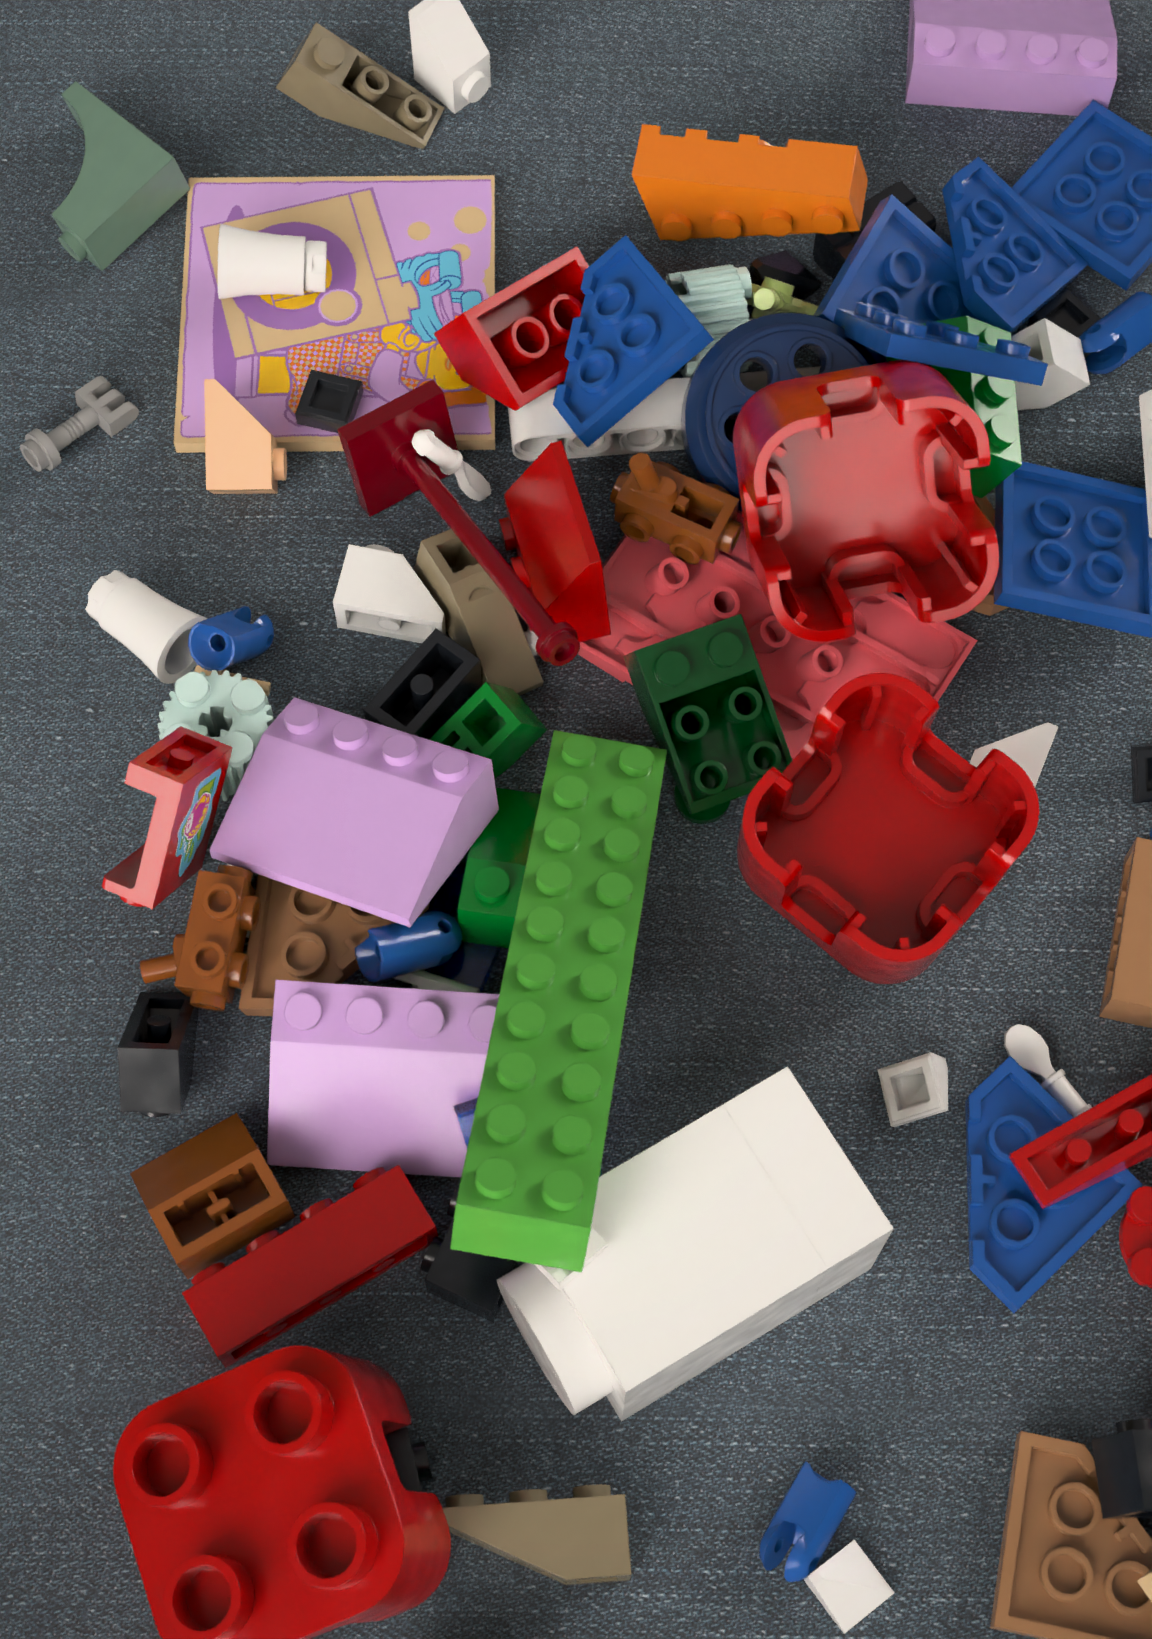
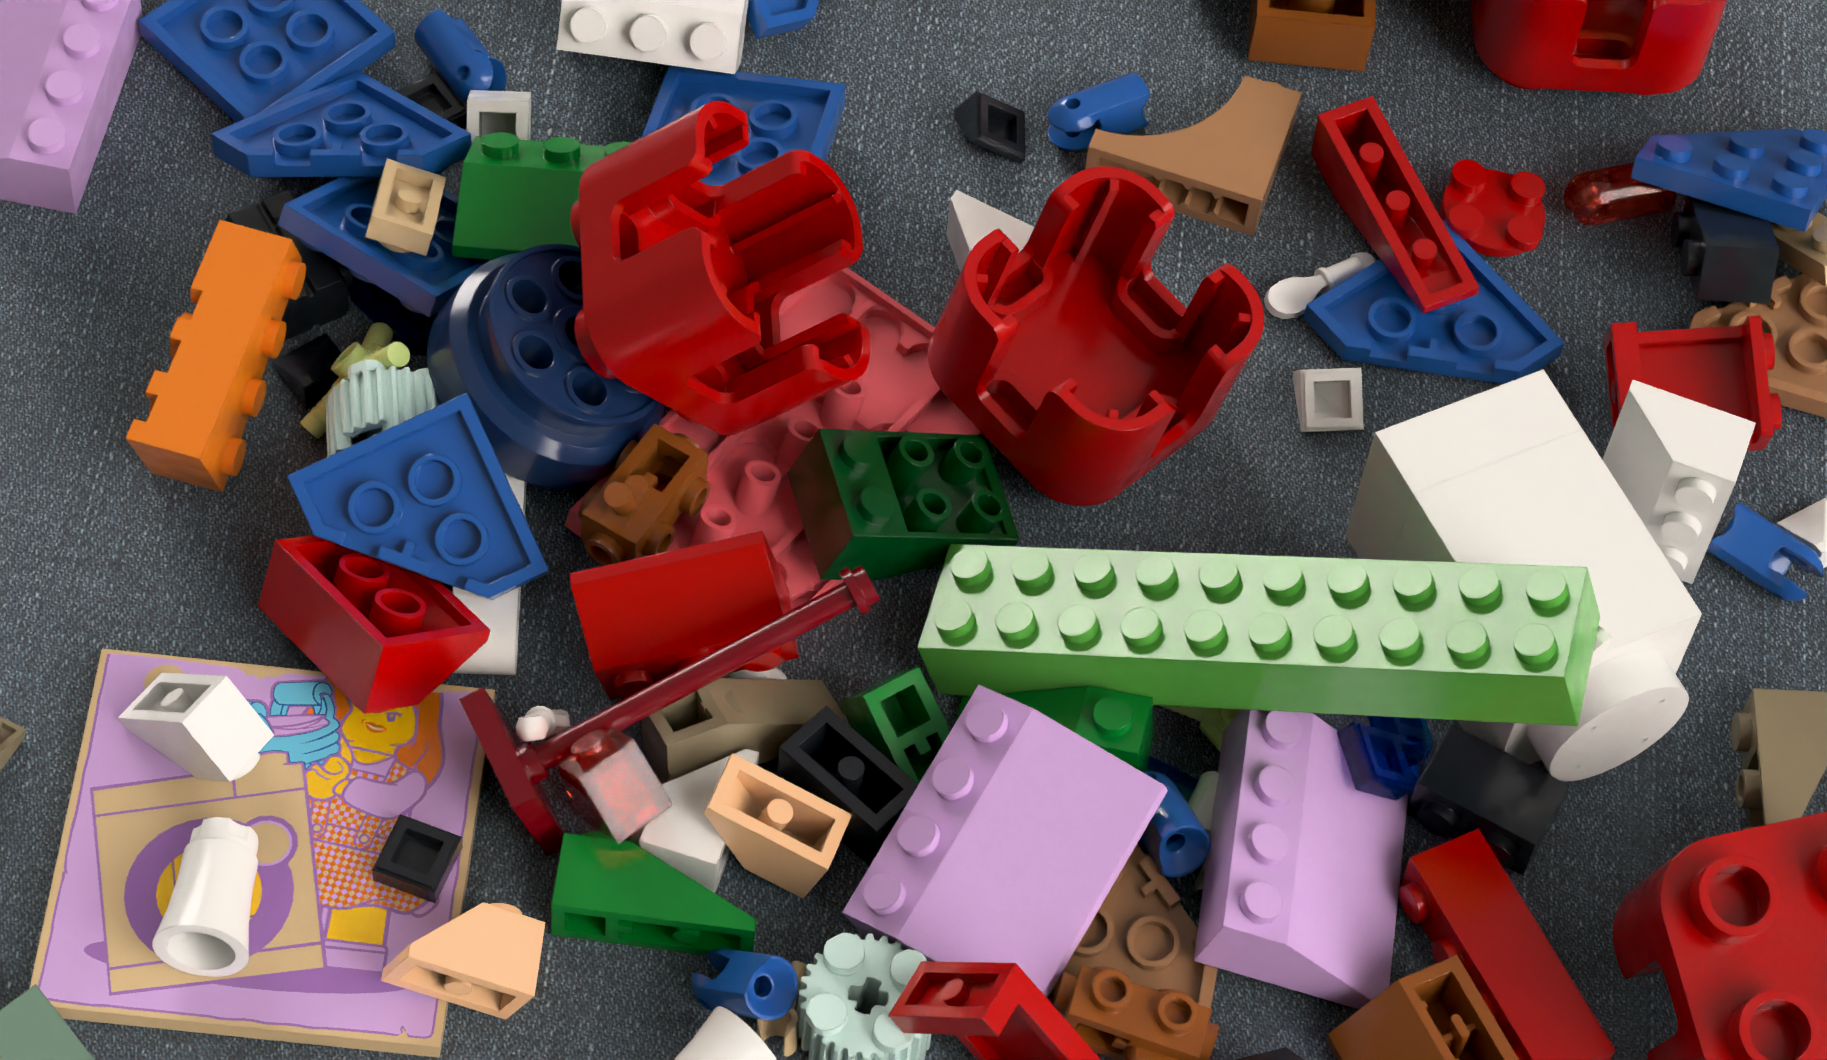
camera: 90 degrees left, 10 degrees down
blue plate [833,302,1048,386] -> none
none -> white slope [118,673,274,782]
none -> tan plate [365,158,446,256]
none -> green slope [551,831,756,956]
none -> clear red slope [557,727,673,844]
none -> light nougat slope [704,753,852,899]
none -> red panel [1603,315,1782,451]
none -> white slope [1603,380,1756,584]

